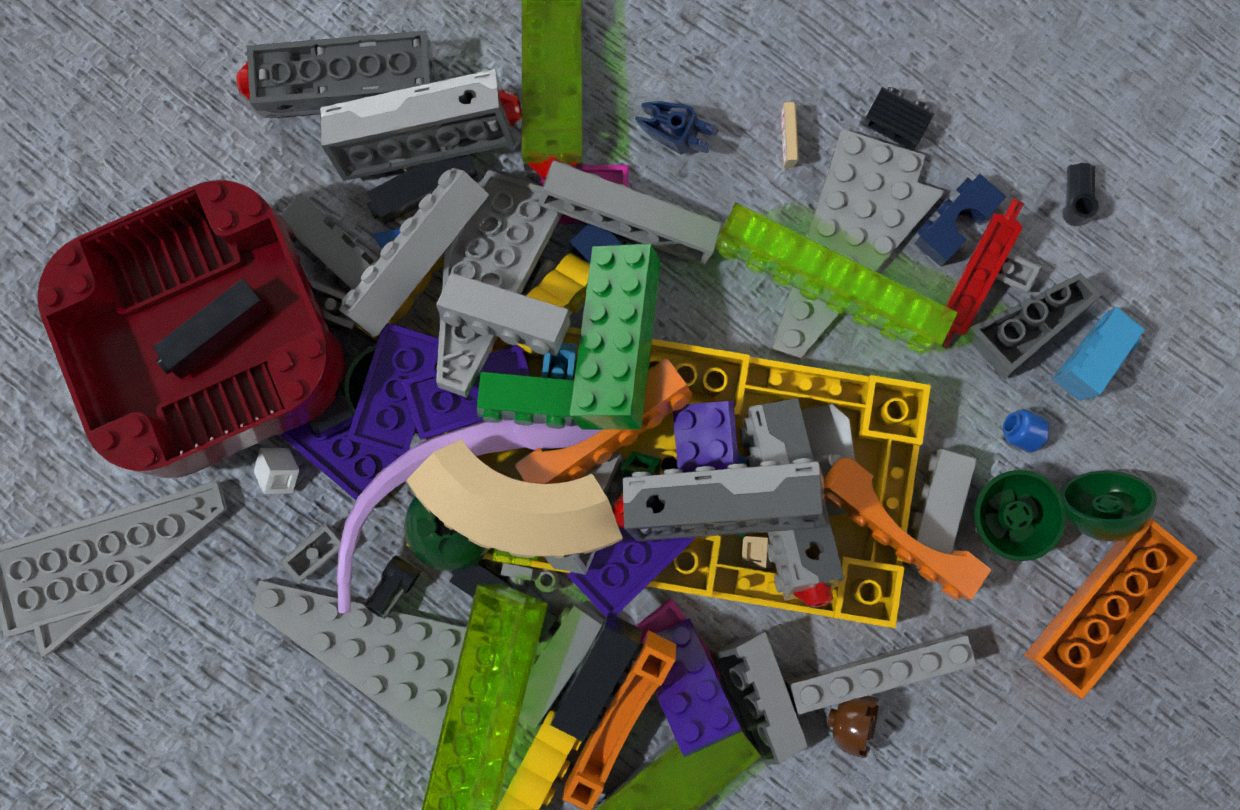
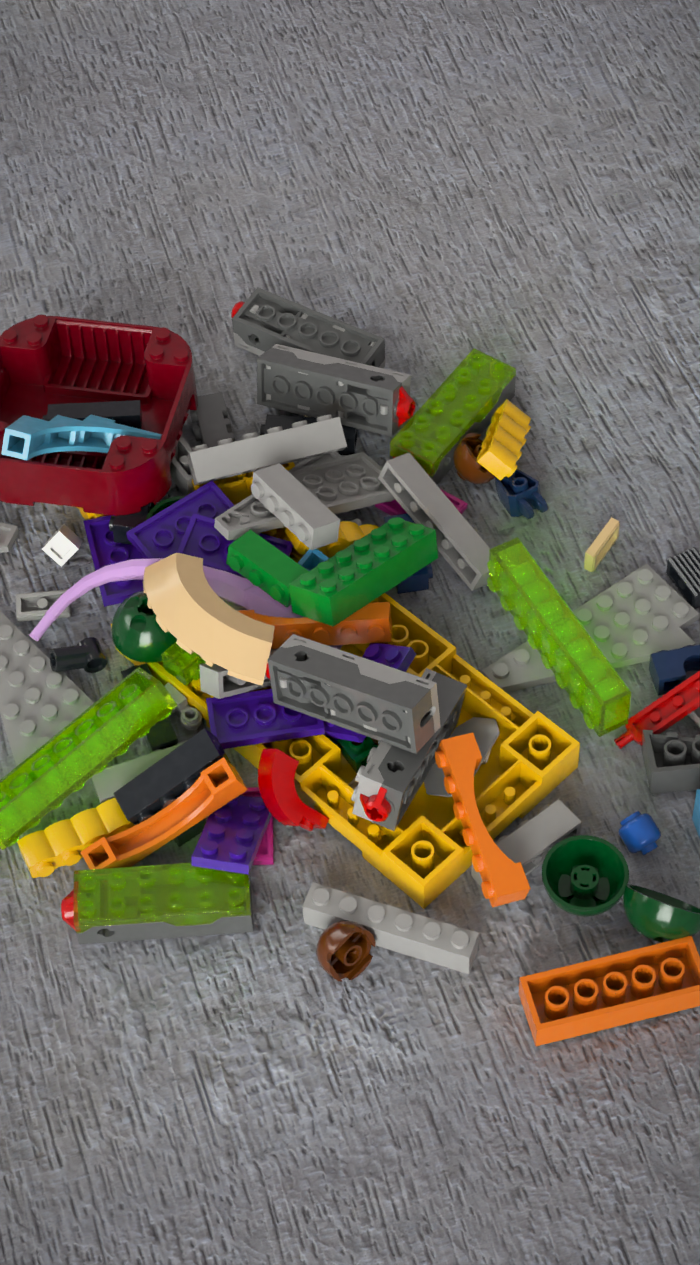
camera: 40 degrees right, 30 degrees down
wedge [710,631,808,765] -> none
none -> medium azure arch [1,415,162,460]
none -> red arch [258,749,329,831]
none -> reddish brown cylinder [453,433,495,484]
none -> yellow brick [476,399,531,481]

